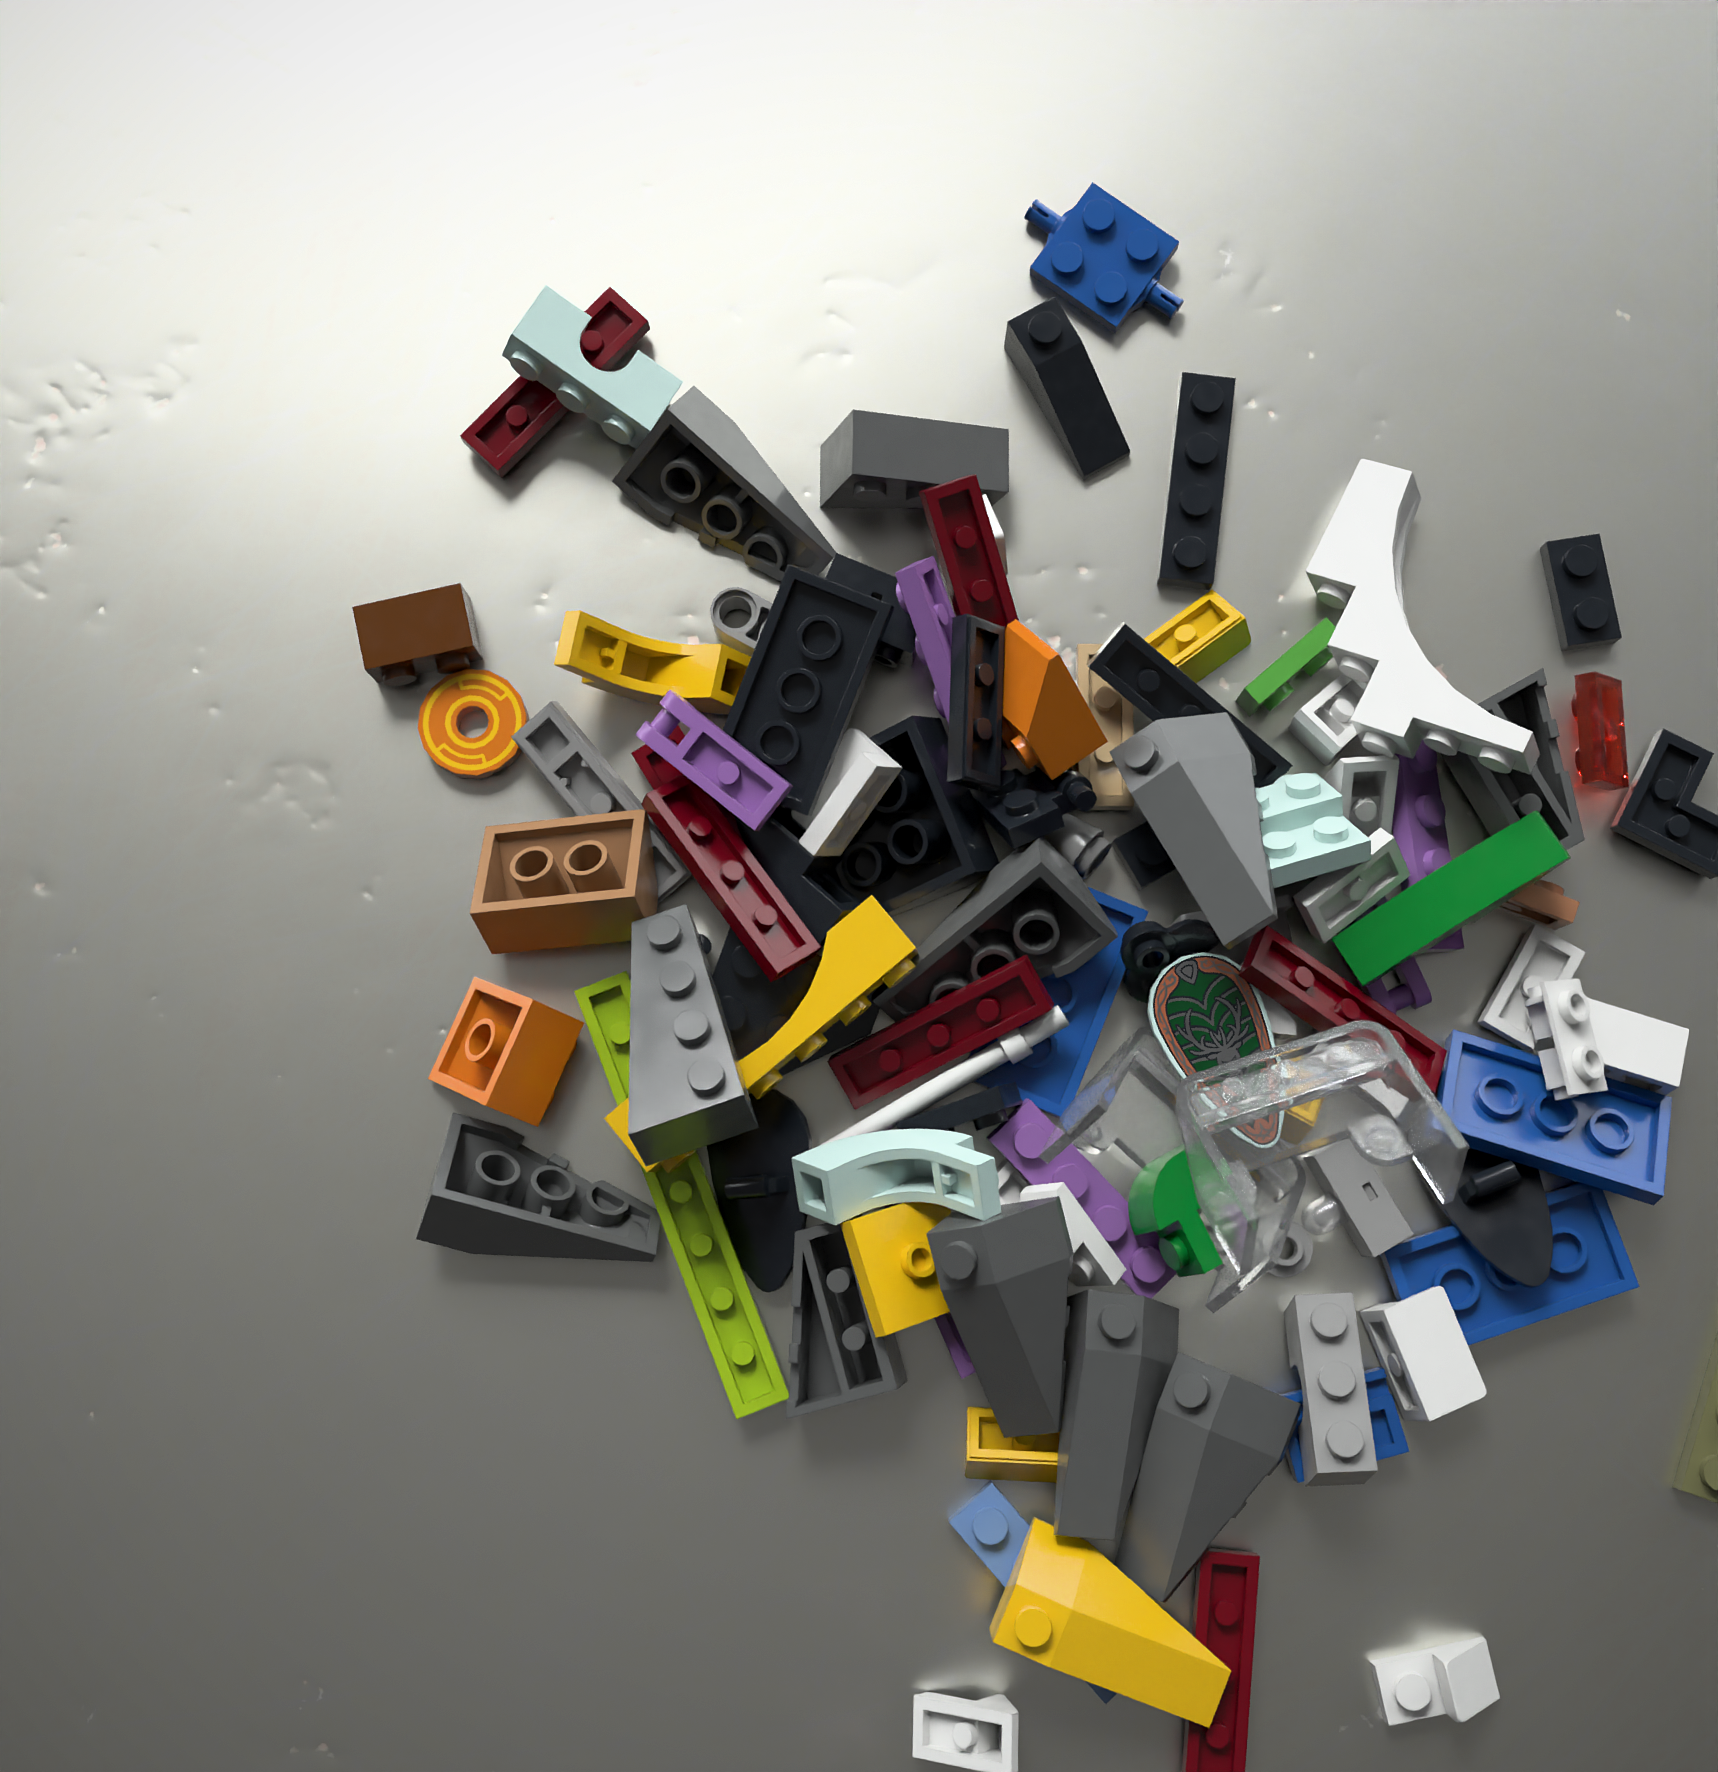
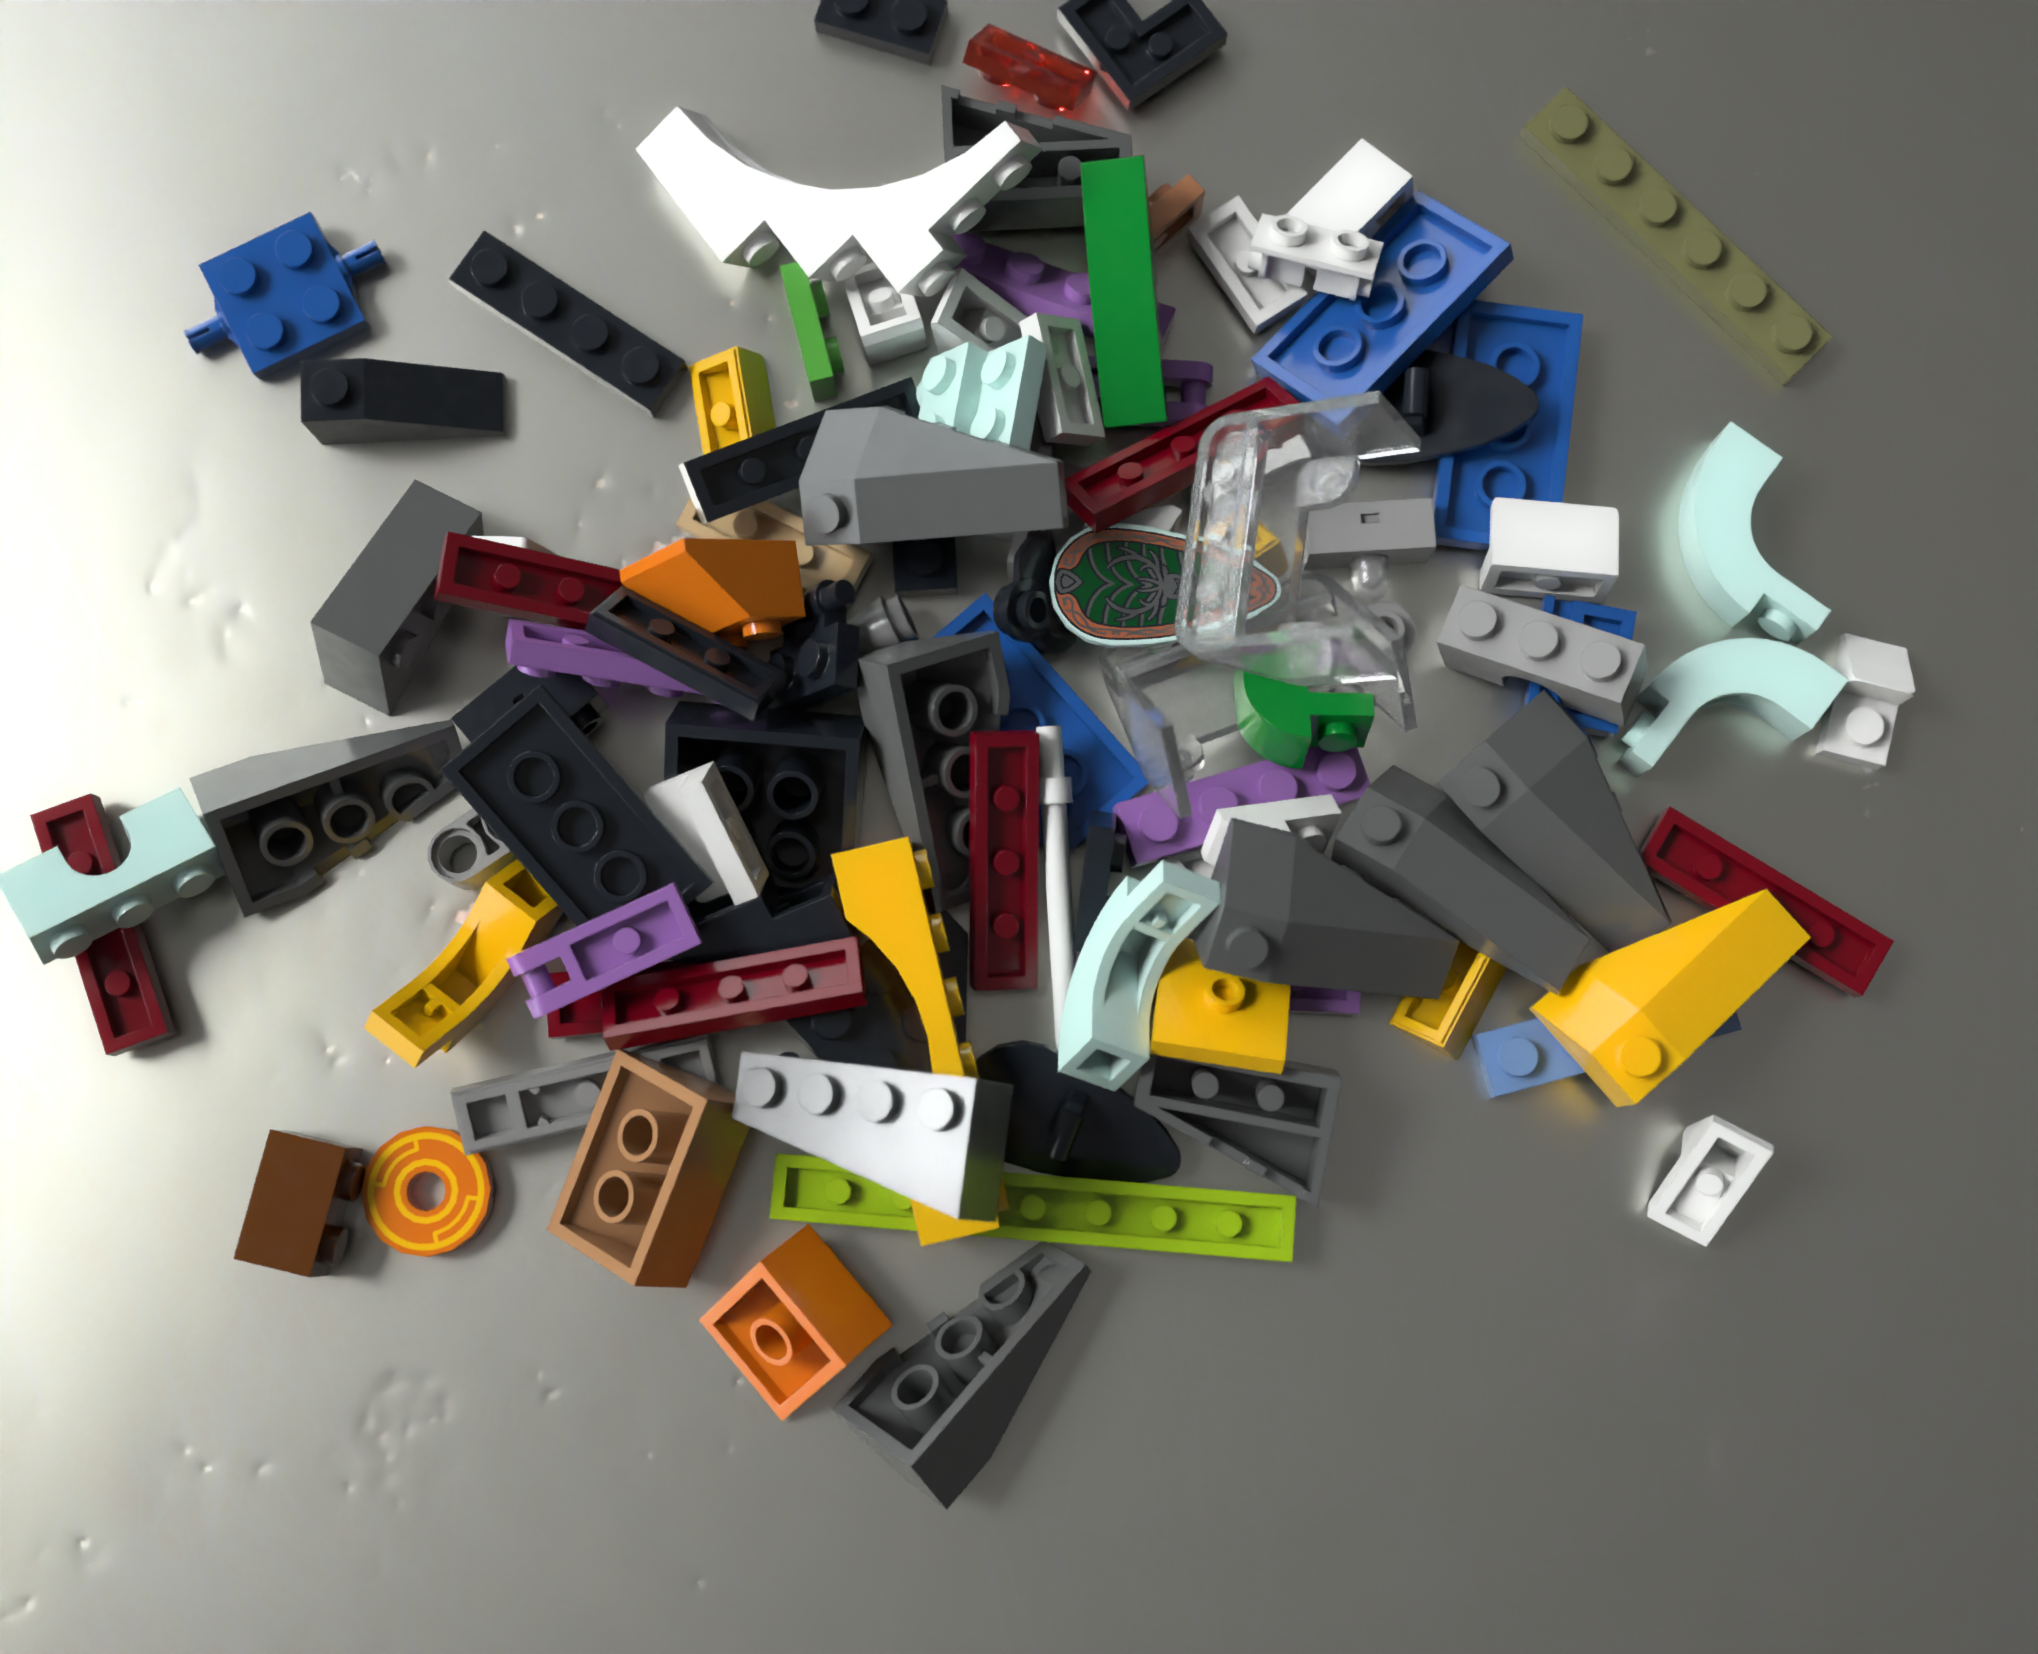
camera: 65 degrees left, 0 degrees up
none -> light aqua arch [1617,638,1849,778]
none -> light aqua arch [1678,421,1831,645]

